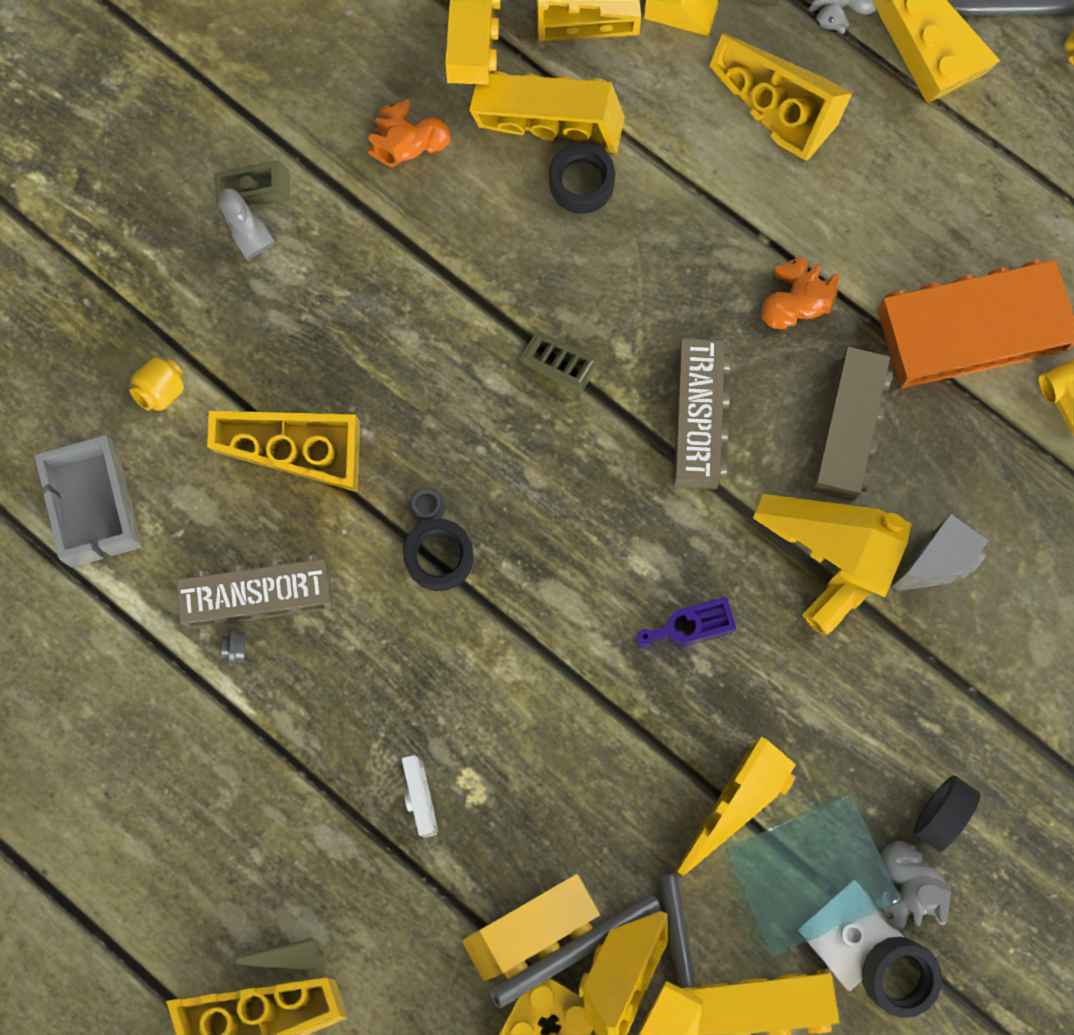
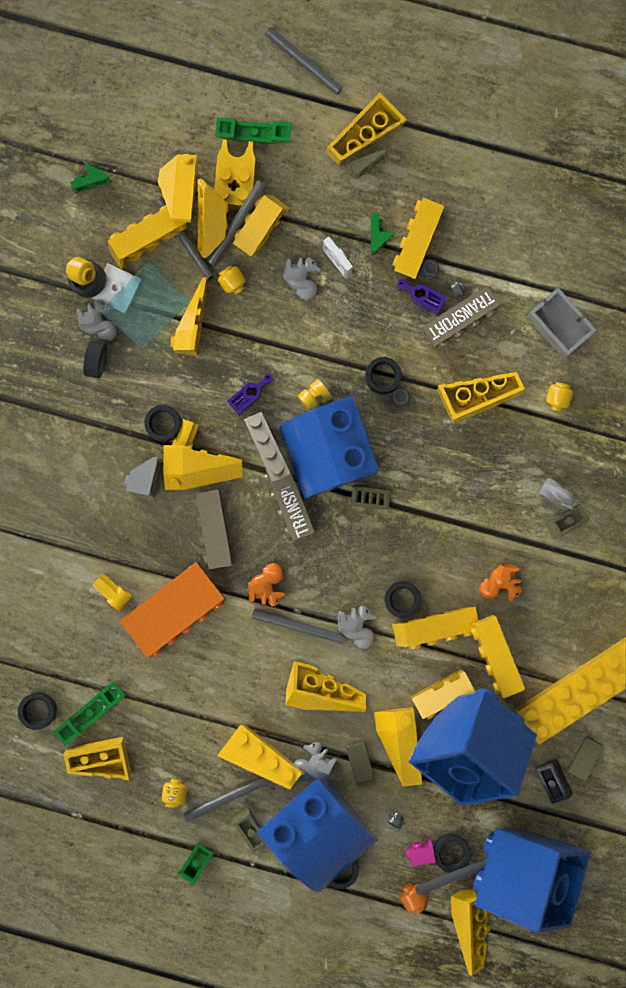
camera: 155 degrees right, 10 degrees up
none -> yellow head [66,257,95,285]
none -> black tyre [144,405,182,442]
none -> yellow head [218,265,246,295]
none -> brick [244,412,294,492]
none -> dark grey piece [252,609,346,644]
none -> blue brick [279,396,379,500]
none -> light grey animal [283,258,321,301]
none -> yellow wheel [297,379,333,411]
none -> light grey animal [338,606,376,649]
none -> green slope [371,213,394,255]
none -> yellow wedge [392,198,445,279]
none -> dark purple piece [396,280,446,315]
none -> dark grey plate [420,259,440,279]

